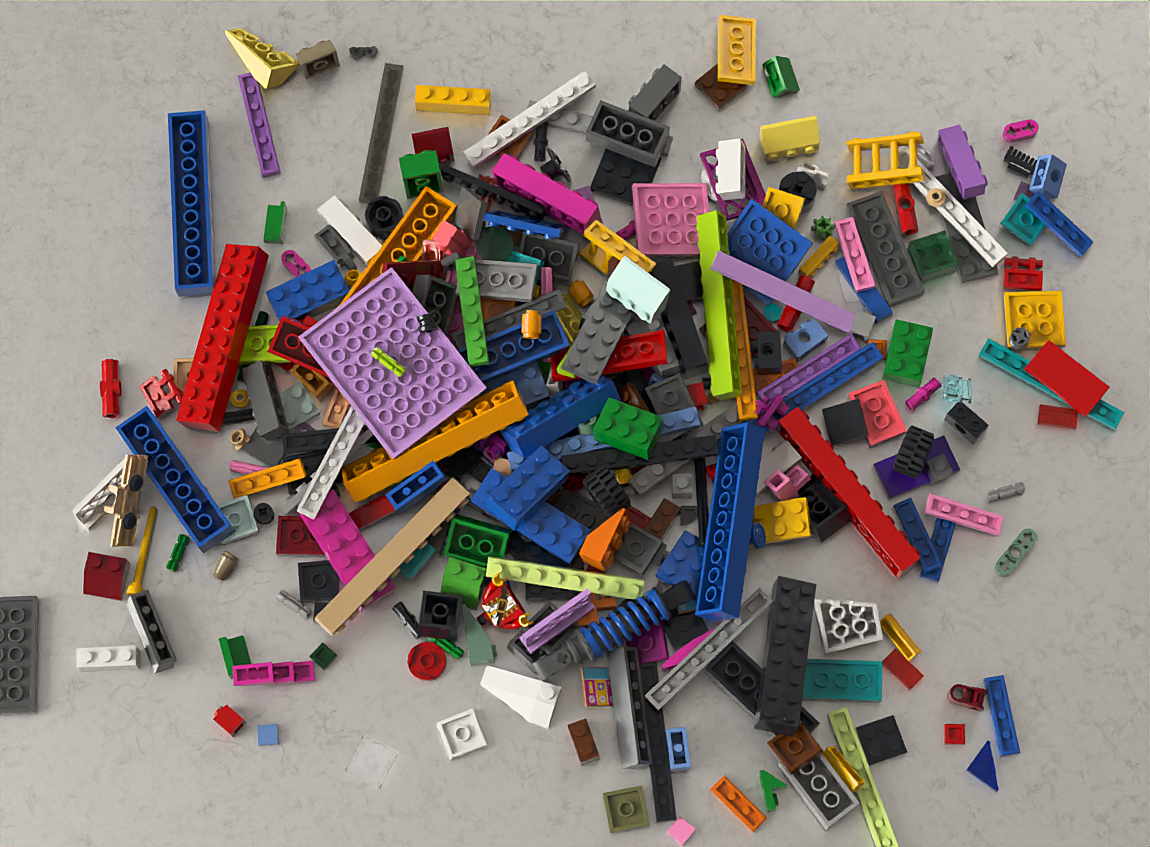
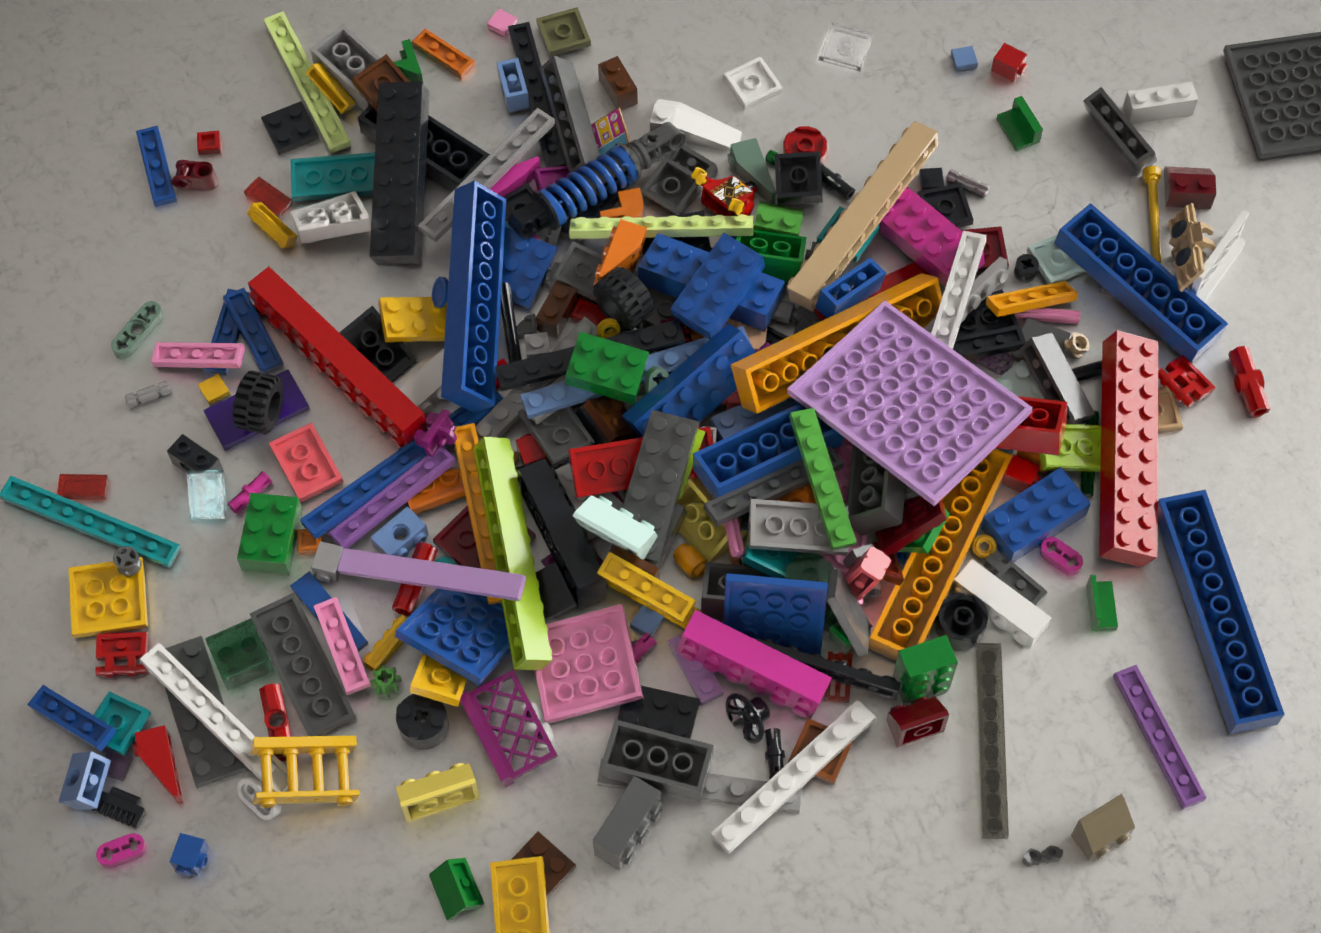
camera: 170 degrees right, 10 degrees down
green axle [166,534,189,572] -> none
dark tan cone [213,551,238,581] -> none
light yellow wedge [225,28,299,89] -> none
yellow plate [231,389,250,408] -> none
dark pink slope [232,661,315,686] -> none
lime axle [371,347,406,377] -> none
yellow brick [415,85,491,115] -> none
black wheel [417,313,439,334] -> none
lavender fence [519,588,595,654] -> none
light orange brick [521,310,542,339] -> none
white brick [716,139,745,200] -> none
black brick [753,331,782,375] -> none
bright pink brick [764,464,811,501] -> none
white plate [796,160,831,188] -> none
black tile [822,399,869,447] -> none
dark grey brick [924,454,952,484] -> none
tan plate [926,188,946,207] -> none
medium lavender brick [937,124,988,200] -> none
clear blue tile [966,740,999,792] -> none
red tile [1024,340,1110,417] -> none
none -> red slope [133,725,183,804]
none -> blue brick [169,833,209,877]
none -> yellow tile [198,373,230,406]

